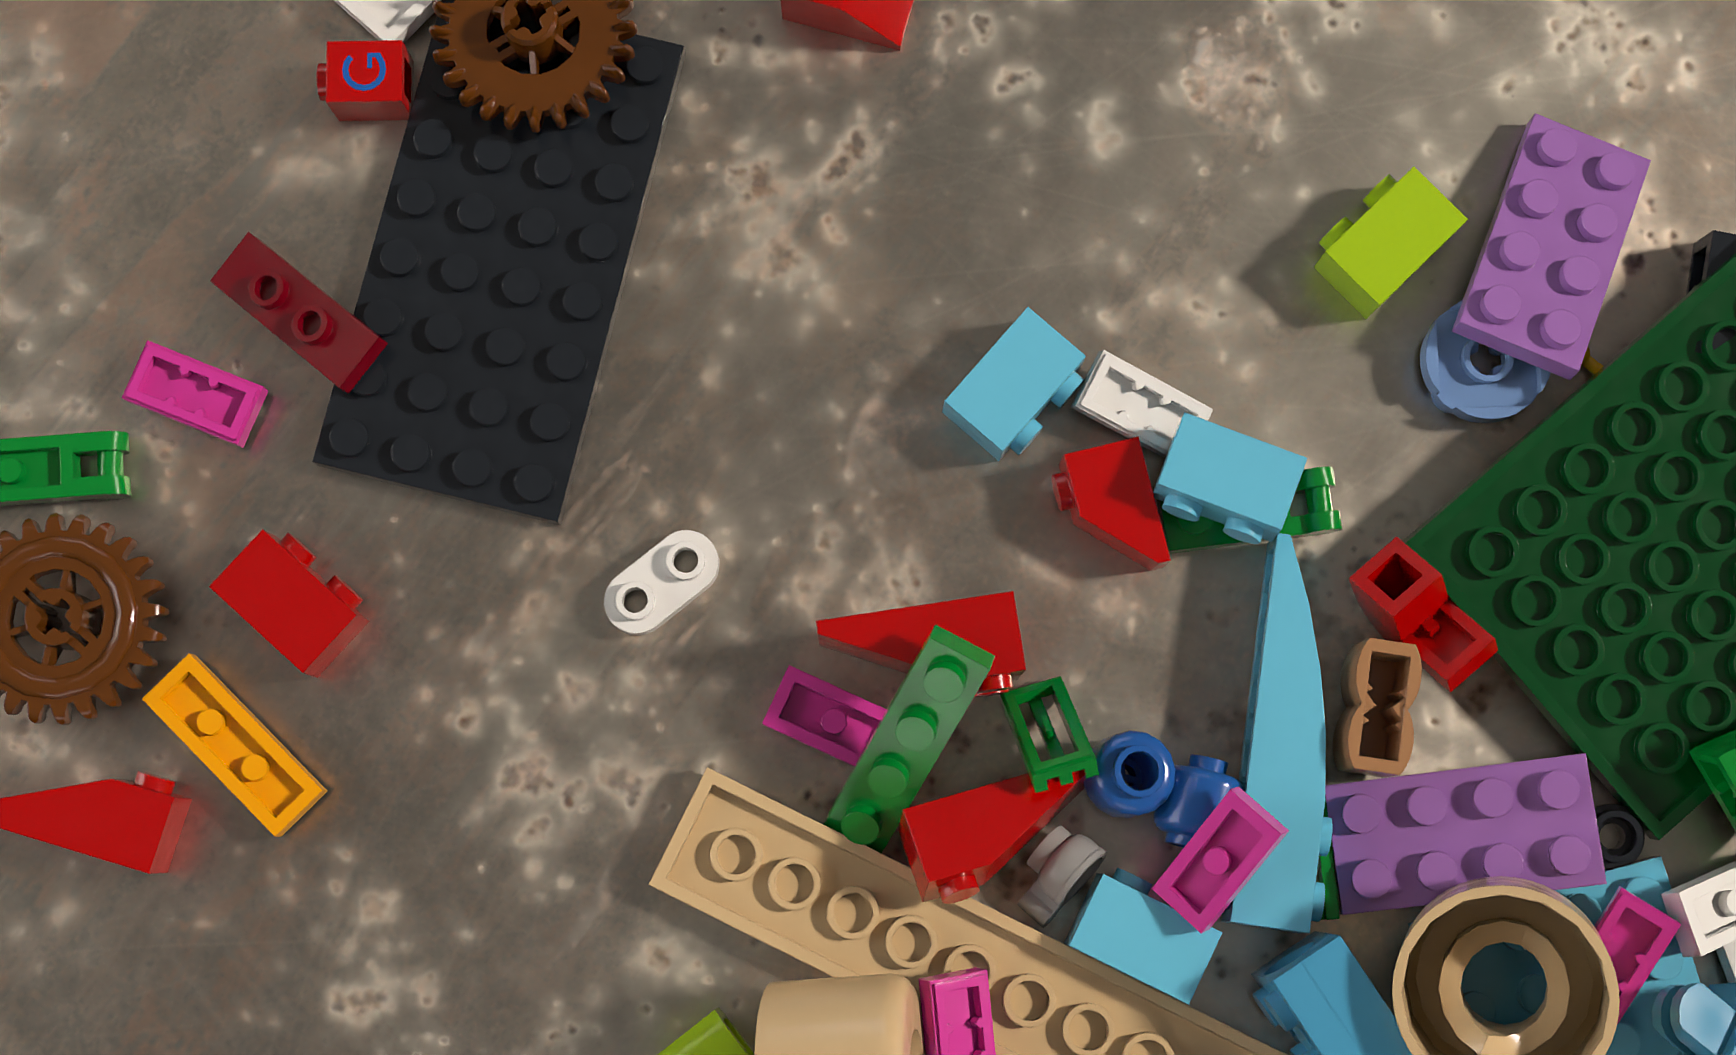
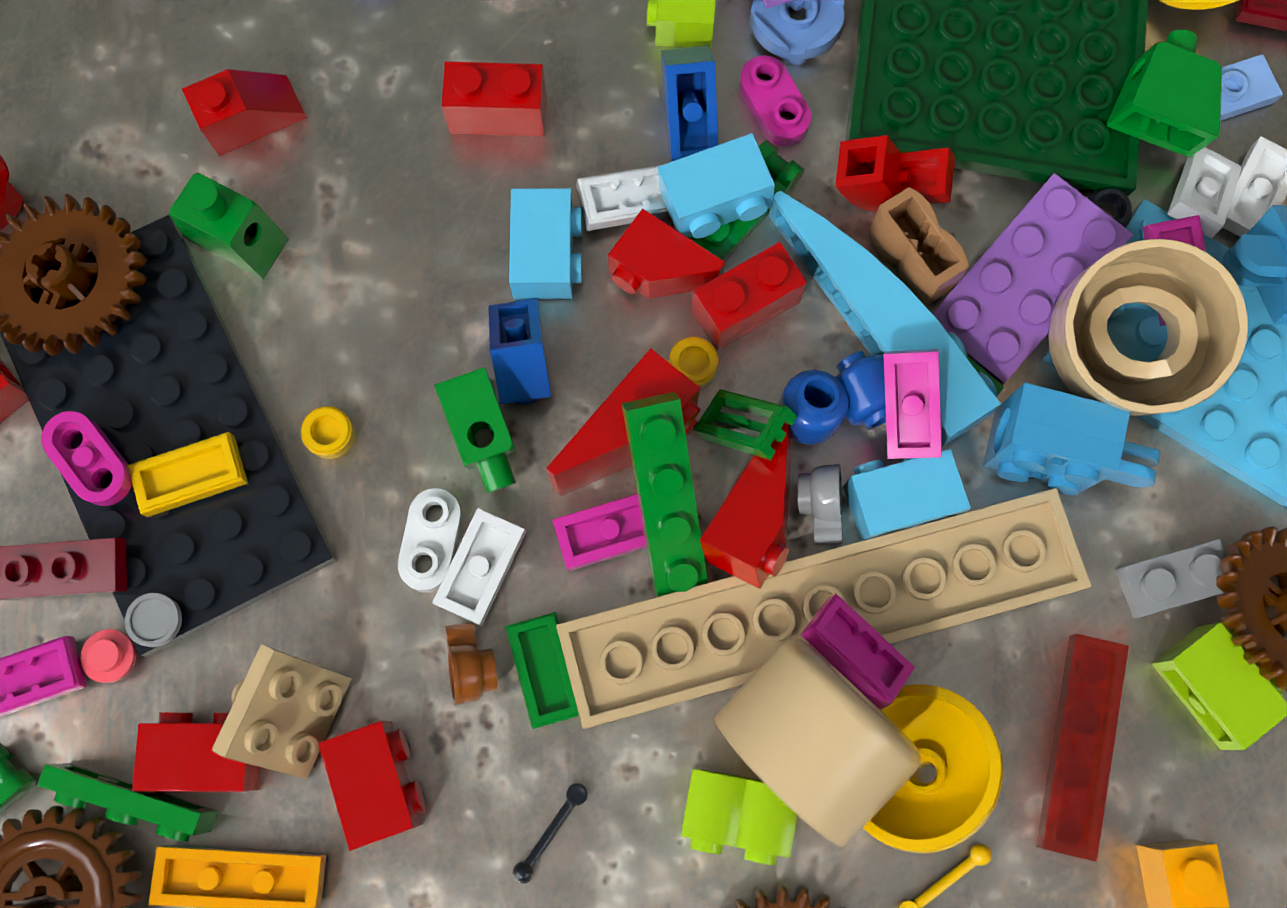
camera: 40 degrees left, 5 degrees down
none -> green plate [37,763,218,842]
none -> dark pink plate [41,411,132,506]
none -> coral plate [80,629,136,683]
none -> light grey piece [125,593,182,647]
none -> yellow tile [128,432,248,517]
none -> green torso [169,173,289,280]
none -> tan plate [212,644,352,779]
none -> yellow tile [301,406,355,459]
none -> red brick [318,721,426,851]
none -> white plate [432,508,526,626]
none -> green torso [434,367,517,494]
none -> red brick [441,61,547,137]
none -> dark orange piece [445,622,497,706]
none -> blue slope [488,298,551,405]
none -> green tile [505,612,579,729]
none -> black hinge [512,783,588,884]
none -> blue slope [660,46,719,162]
none -> yellow tile [669,337,719,388]
none -> red brick [691,241,807,351]
none -> dark pink plate [739,56,811,147]

